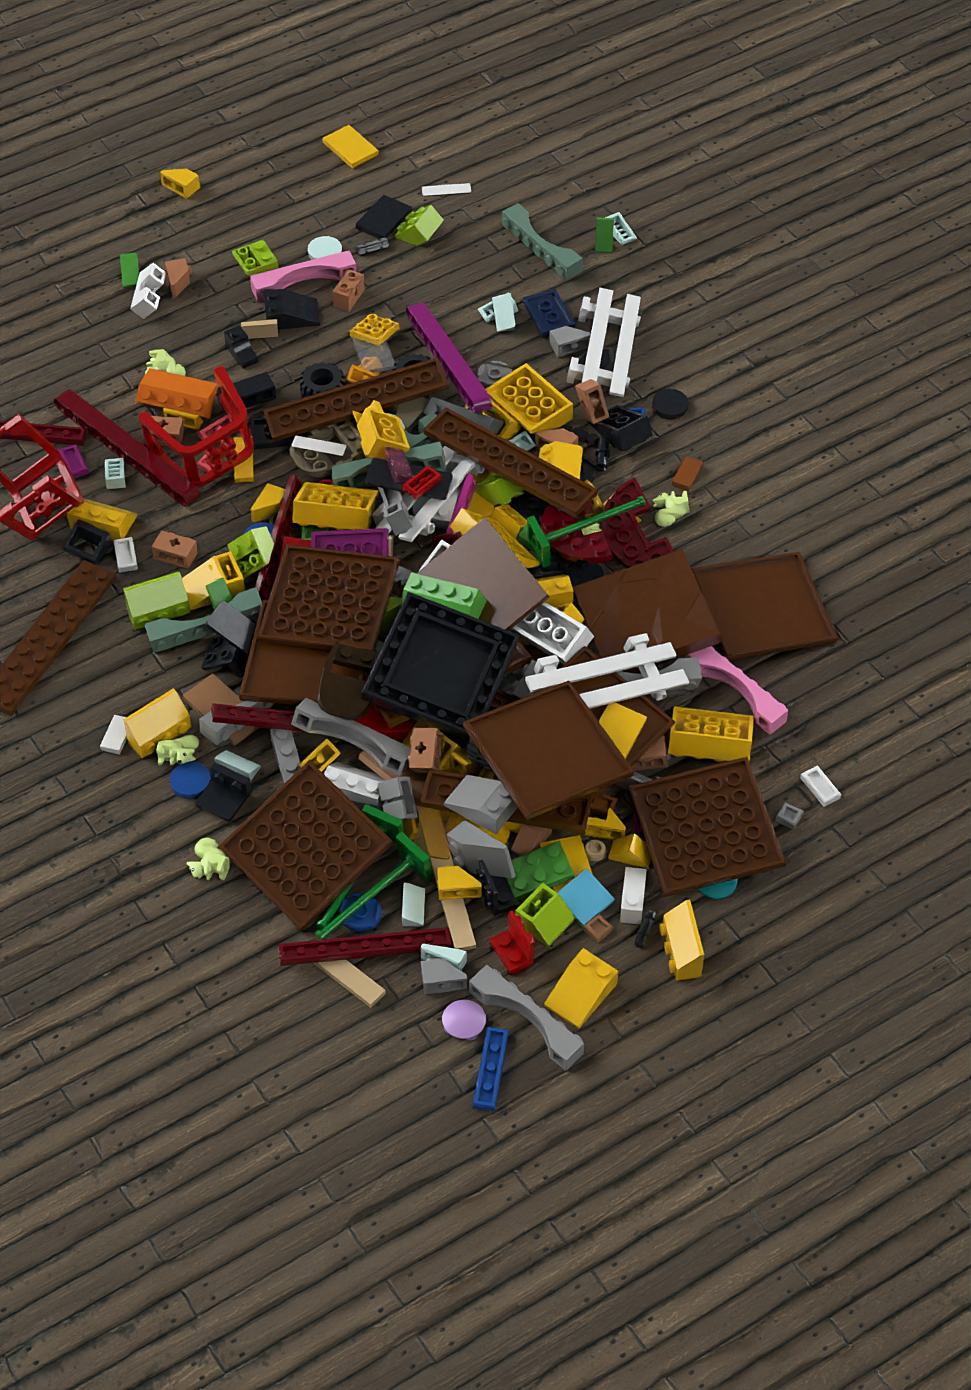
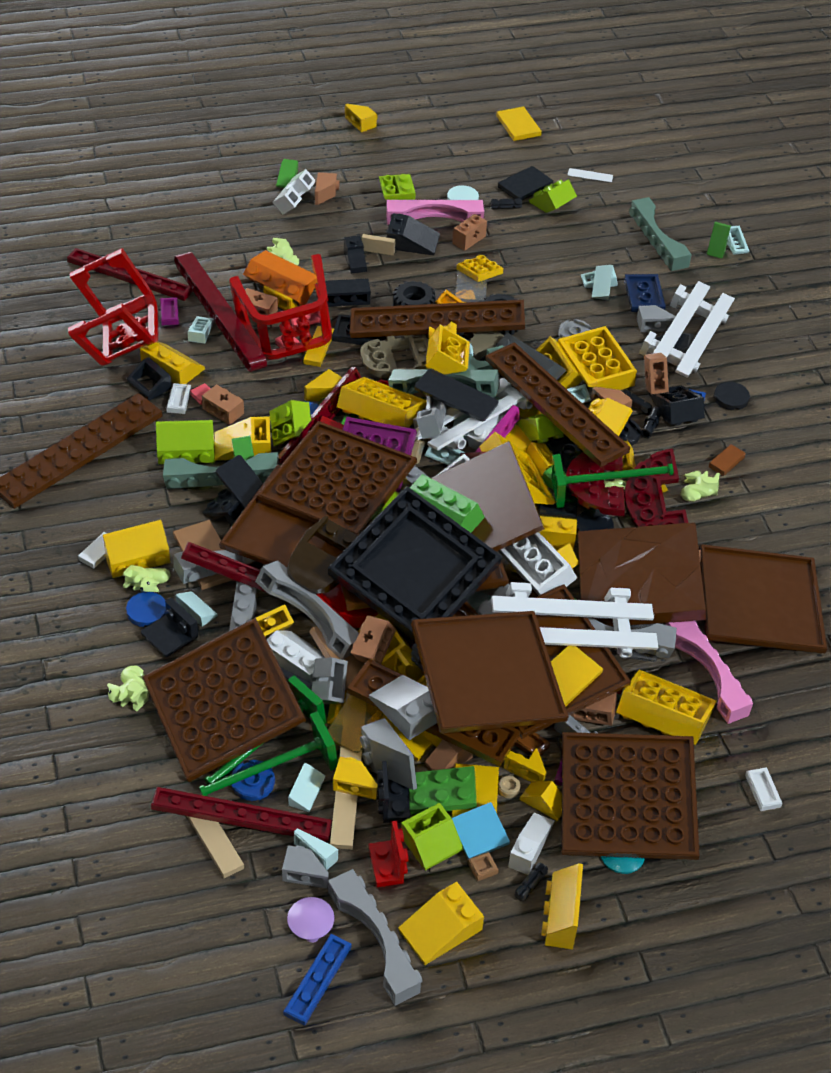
camera: 15 degrees right, 5 degrees down
white sticker [292,436,346,456] -> none
clear pink slope [385,447,413,483] -> none
red tile [402,466,442,500] -> none
magenta beam [406,302,492,414] -> none
light grey tile [775,802,804,830] -> none
none -> coral tile [190,383,211,405]
none -> light aqua slope [425,445,465,466]

